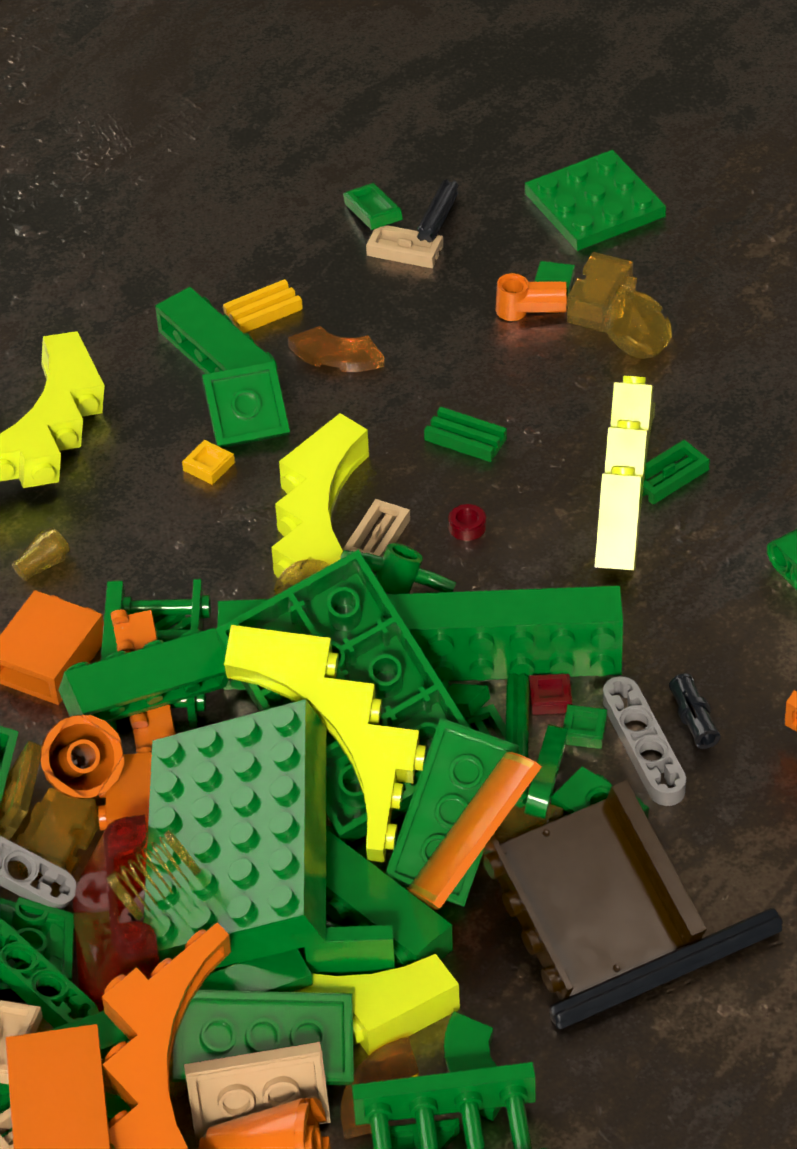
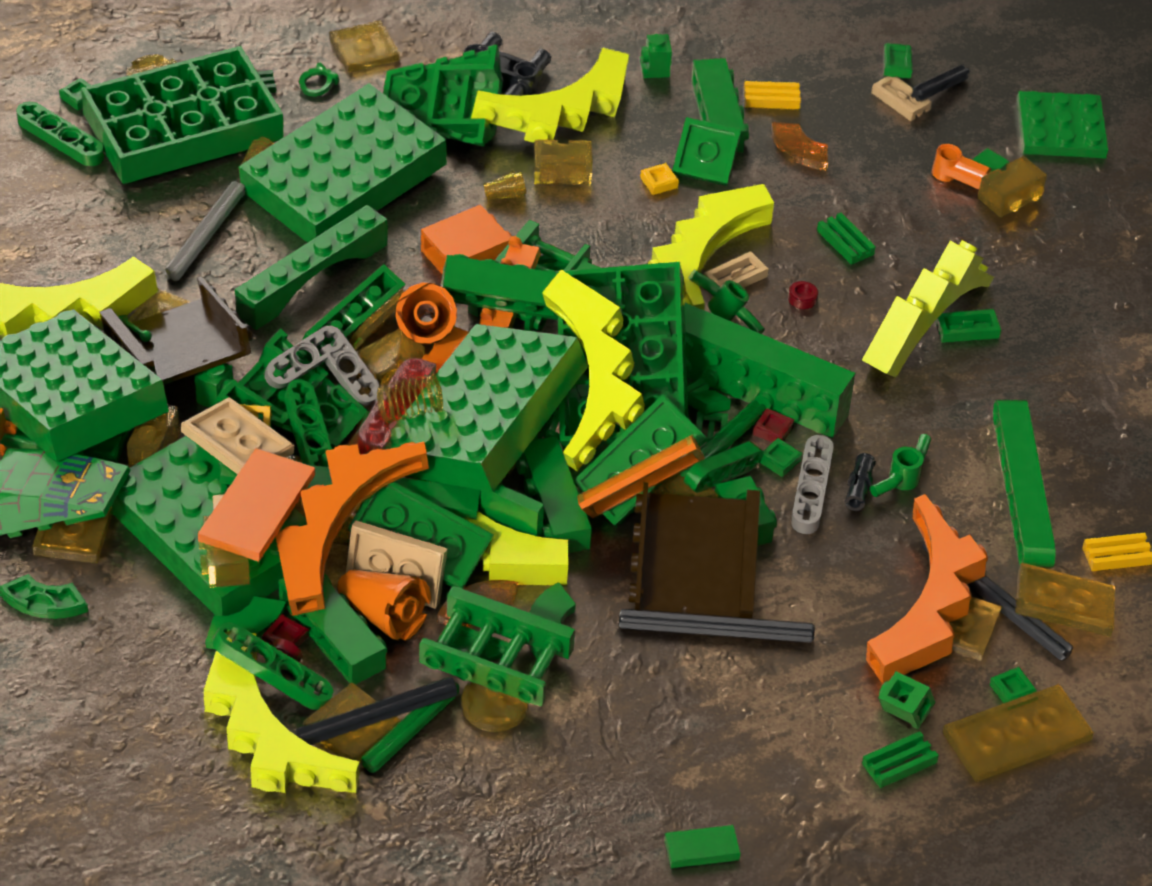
camera: 25 degrees right, 0 degrees up
clear yellow tile [604,290,672,359] -> none
none -> clear yellow brick [534,140,593,185]
none -> green brick [639,34,672,78]
none -> green piece [870,434,931,497]

